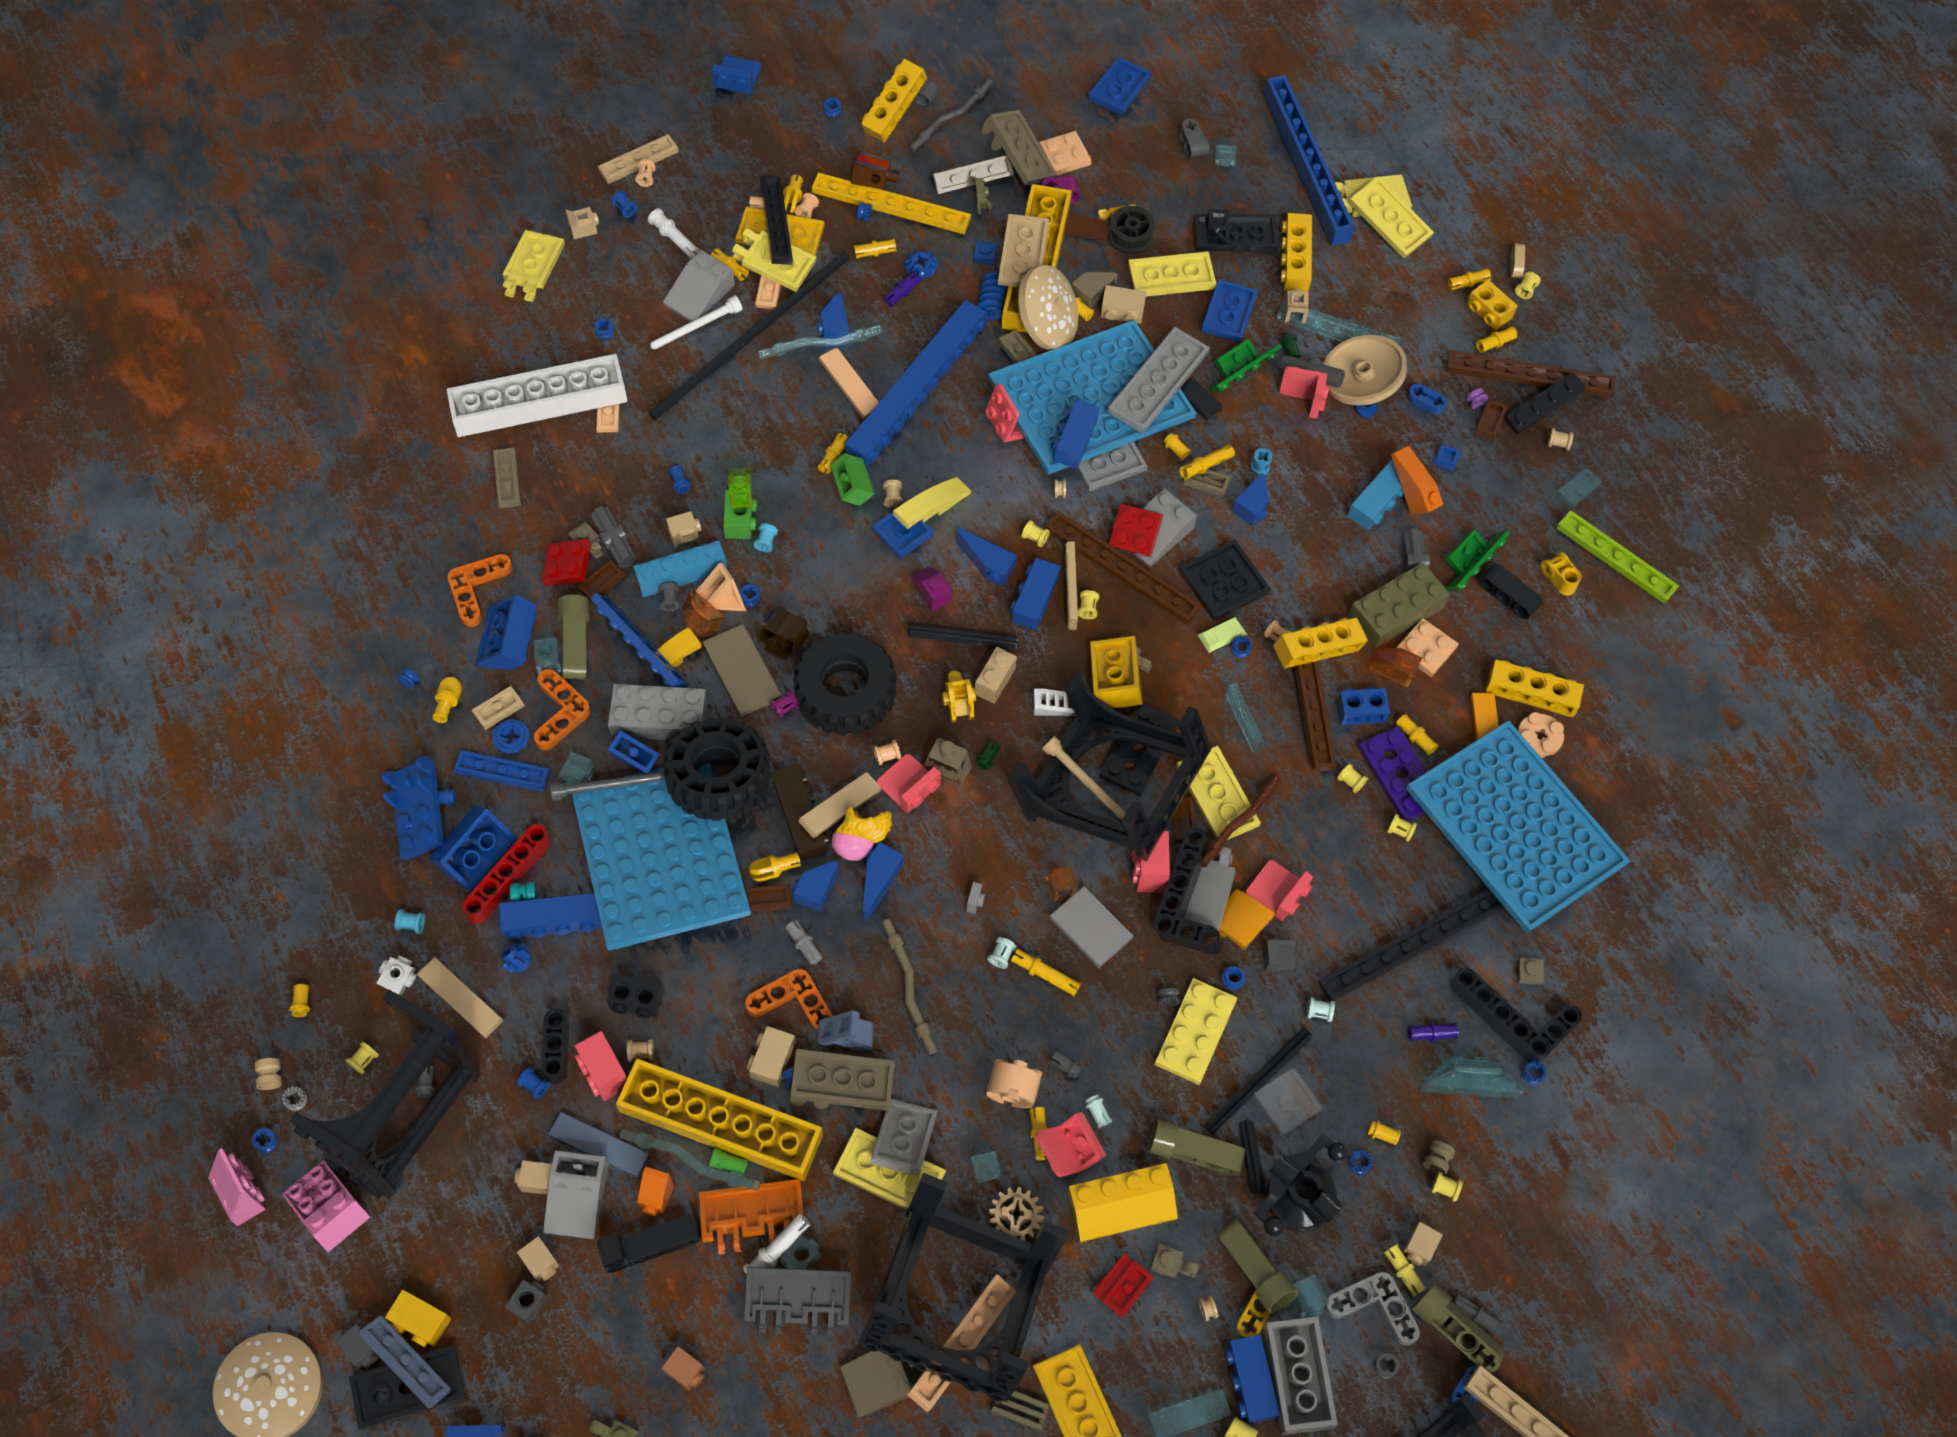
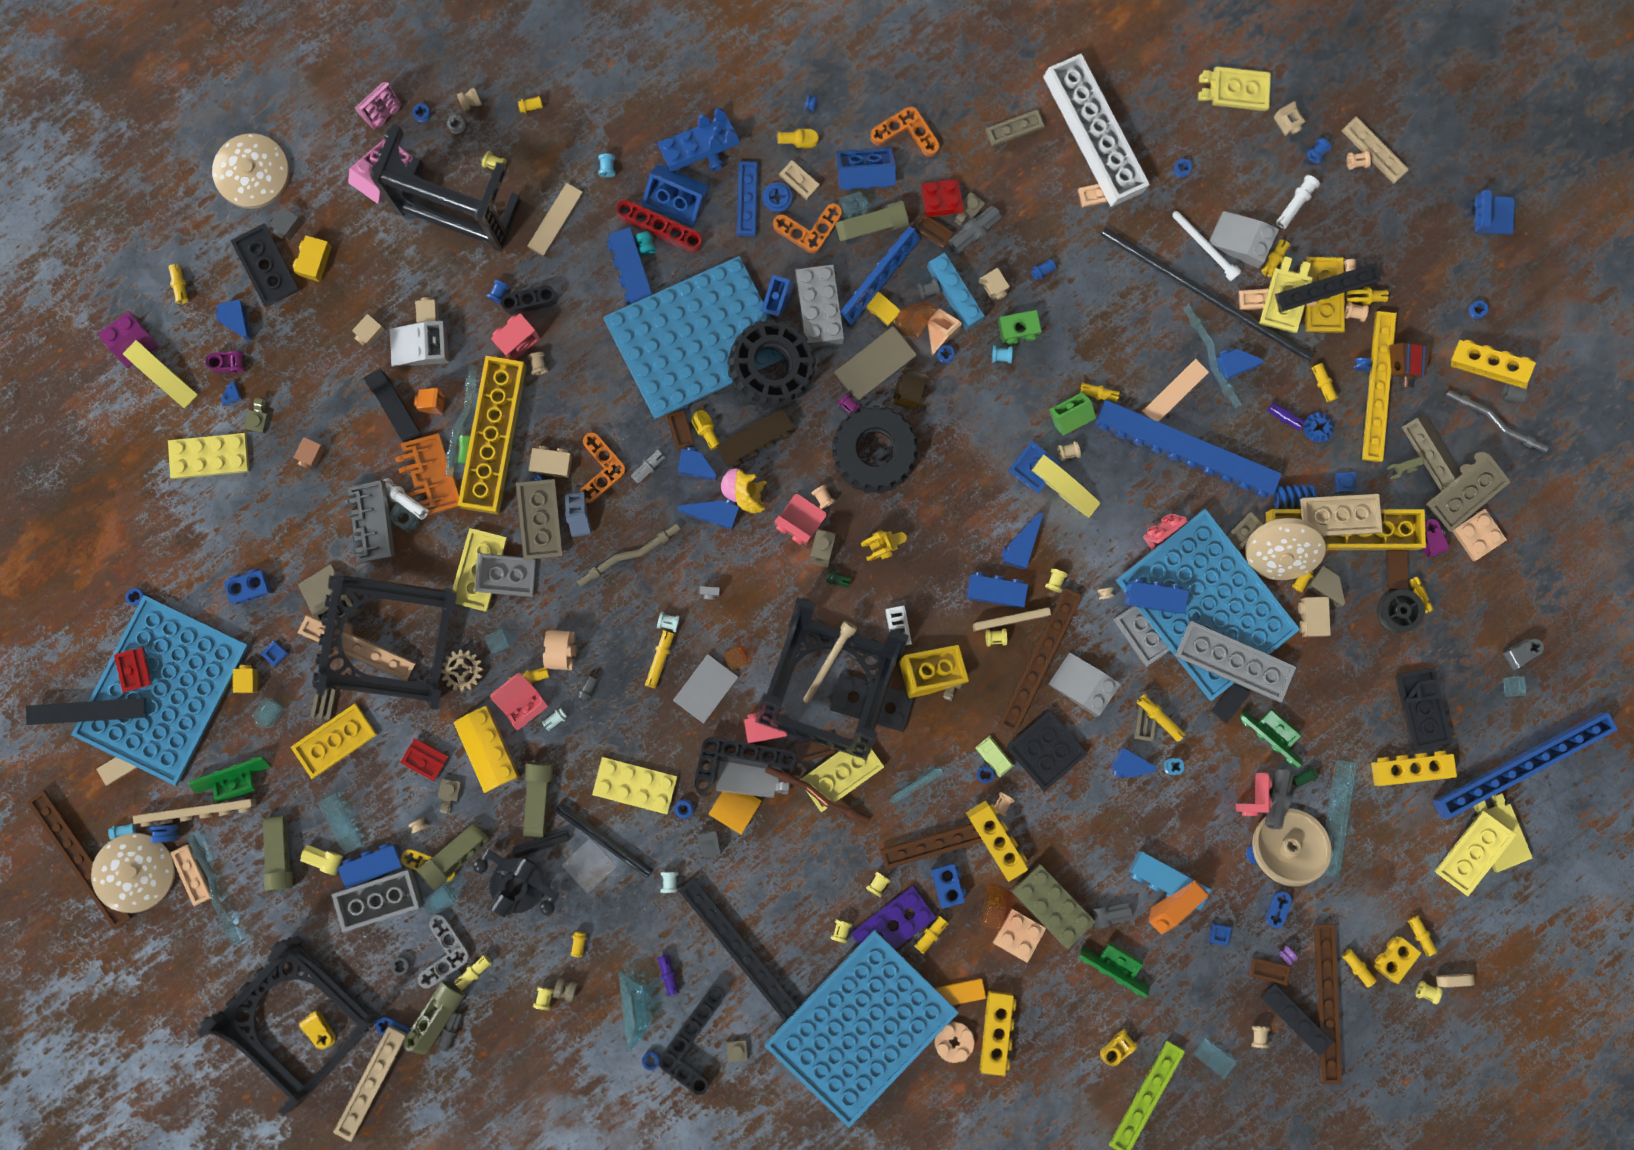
camera: 75 degrees right, 20 degrees up
sand blue tile [359,1315,451,1409] -> none
white brick [376,955,416,995] -> none
blue gear [501,943,531,973] -> none
dark grey brick [505,1280,548,1325] -> none
sand blue tile [549,1112,650,1178] -> none
dark grey piece [550,772,665,801] -> none
clear light blue brick [558,752,595,785] -> none
black brick [607,974,664,1018] -> none
clear neon green slope [728,467,753,508] -> none
tan tile [798,772,882,839] -> none
black axle [908,624,1019,650] -> none
magenta slope [910,567,952,612] -> none
tan brick [975,647,1017,704] -> none
blue plate [1088,56,1152,116] -> none
red plate [1109,504,1163,558] -> none
light yellow plate [1128,251,1216,296] -> none
dark grey bush [1157,988,1180,1007] -> none
yellow pin [1164,433,1191,460] -> none
blue plate [1201,279,1258,343] -> none
coral bracket [1246,860,1314,922] -> none
tan window [1285,289,1309,323] -> none
blue bush [1348,1150,1373,1175] -> none
tan brick [1402,1222,1443,1266] -> none
black beam [1478,563,1543,619] -> none

